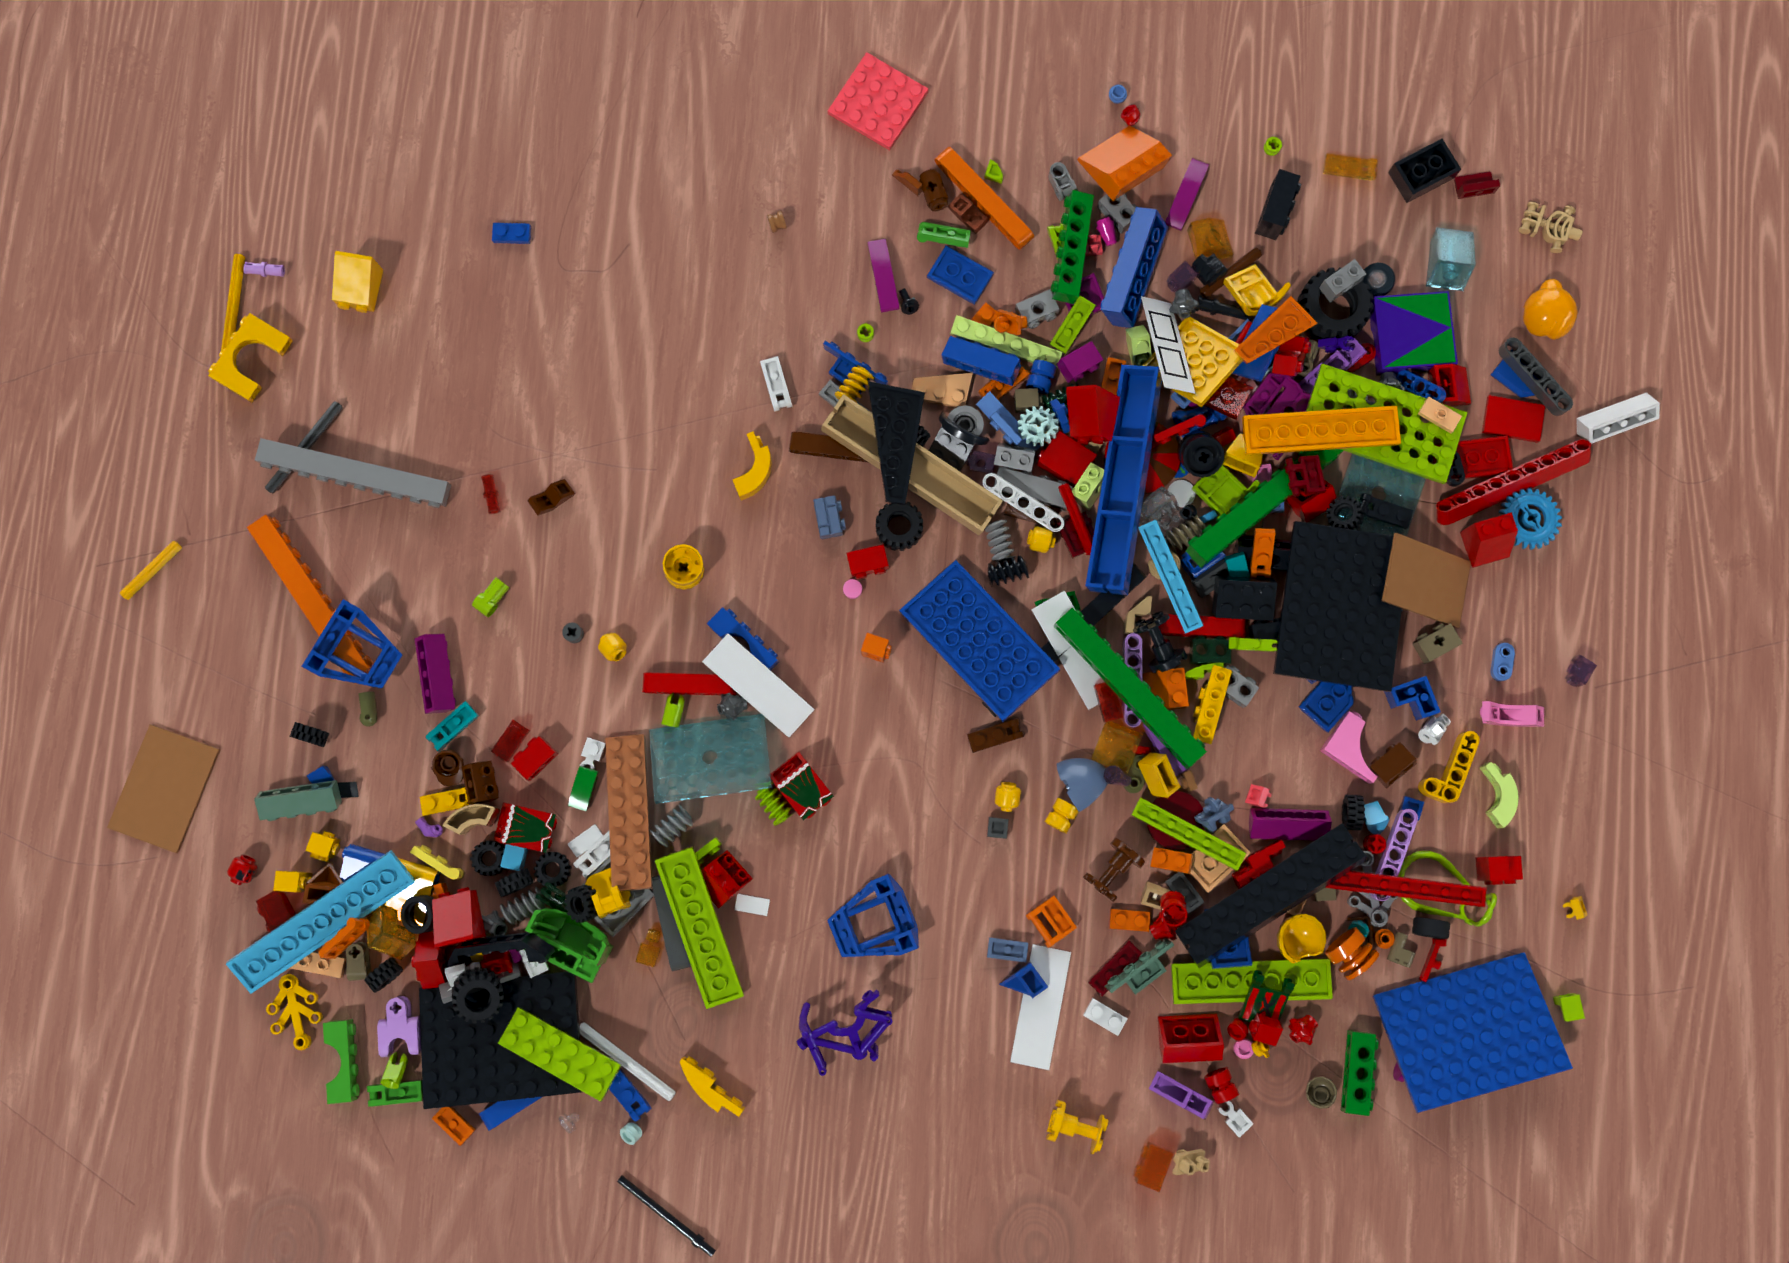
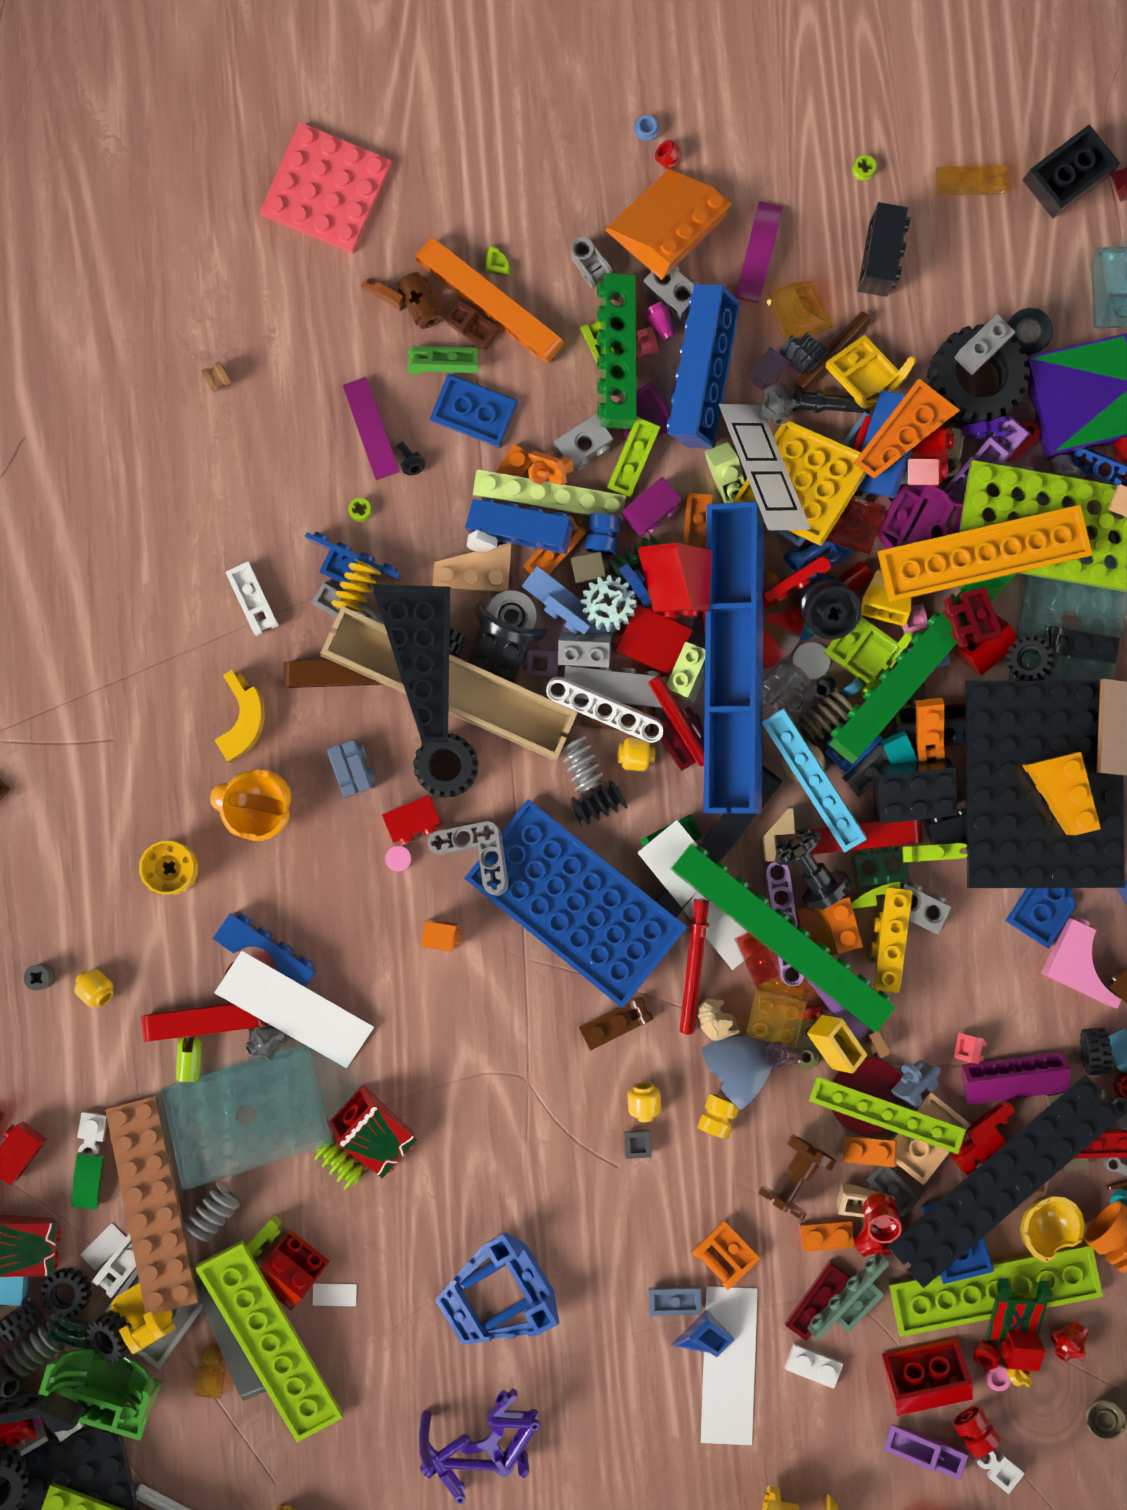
camera: 10 degrees left, 5 degrees up
none -> light orange piece [210,769,292,841]
none -> light grey beam [427,822,508,896]
none -> white tile [467,530,498,552]
none -> red axle [679,898,709,1035]
none -> tan hair [698,999,740,1041]
none -> light orange wedge [1022,752,1101,835]

